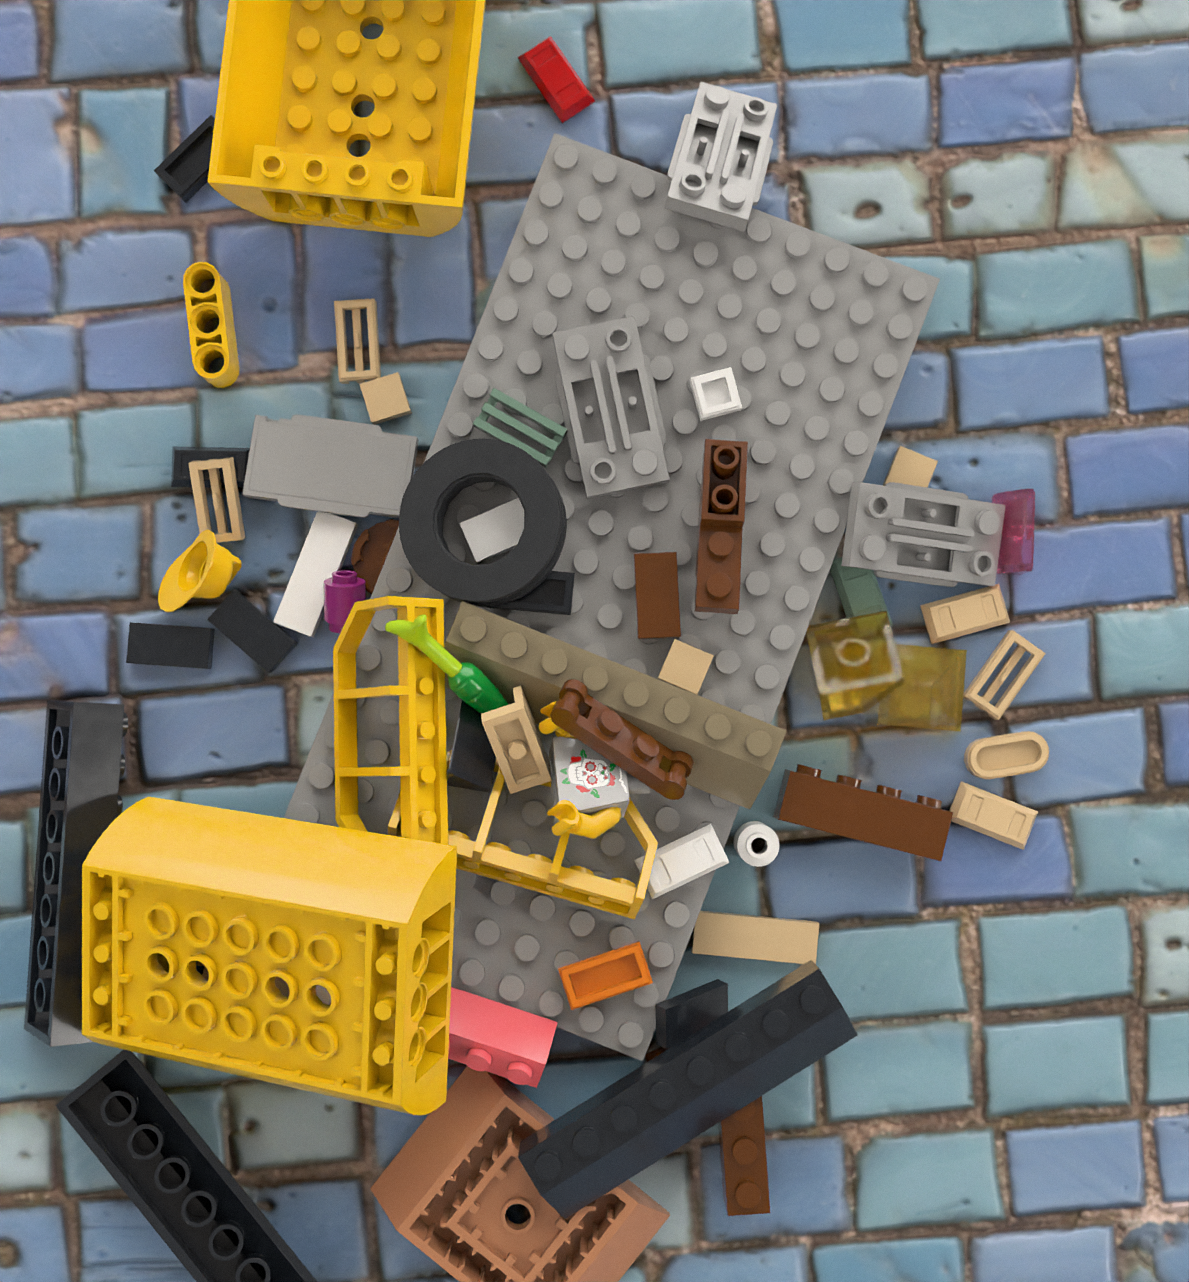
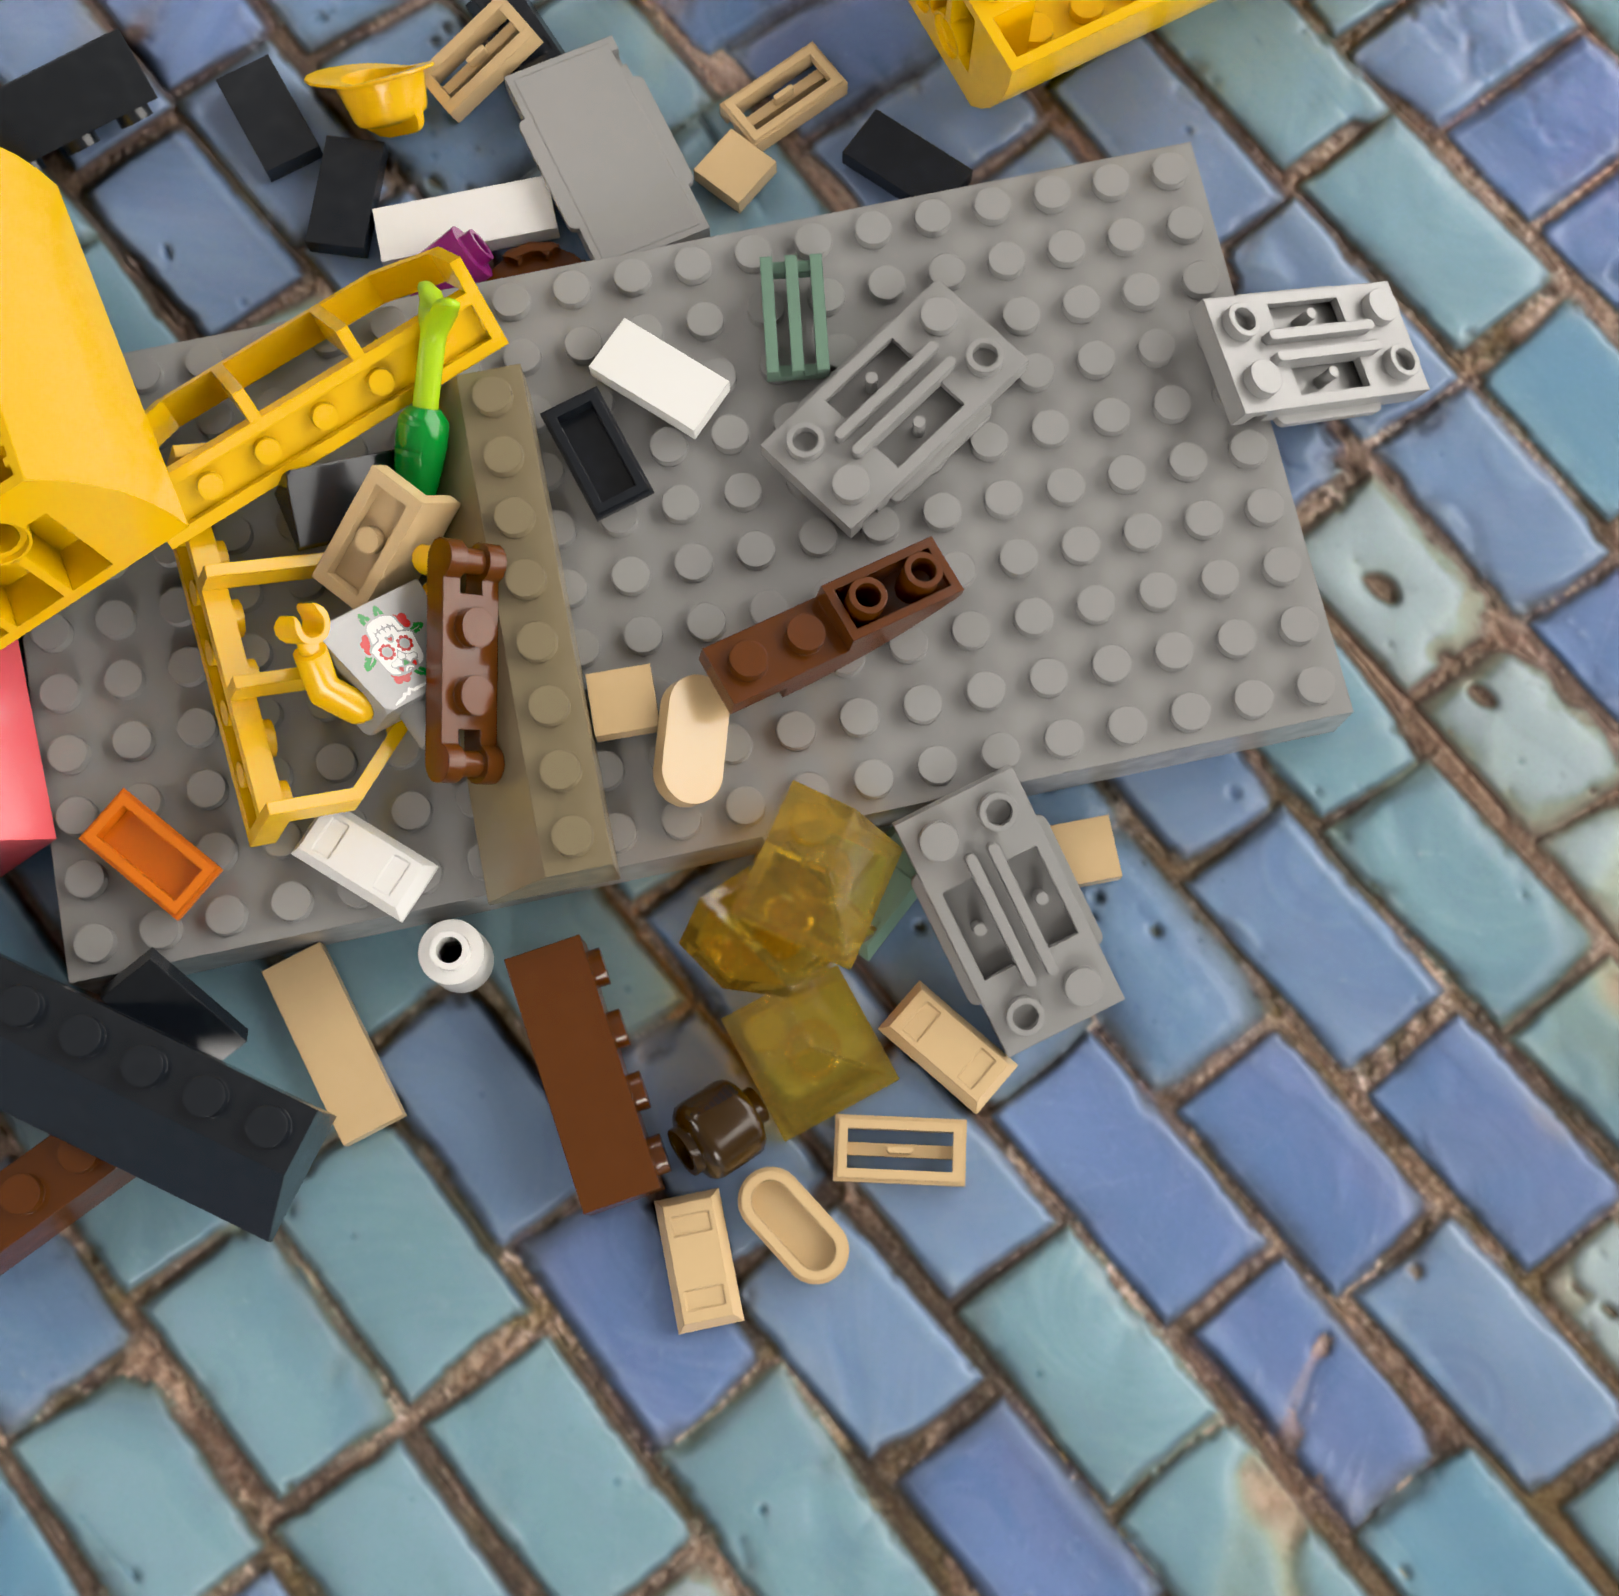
camera: 55 degrees right, 10 degrees down
black tyre [399,438,567,606] -> none
red tile [518,36,595,123] -> none
reddish brown tile [634,552,681,639] -> none
white tile [690,367,742,421] -> none
clear pink slope [992,488,1035,575] -> none
none -> tile [653,674,729,807]
none -> dark brown head [667,1079,770,1179]
none -> clear yellow slope [729,780,903,970]
none -> black tile [842,109,973,199]

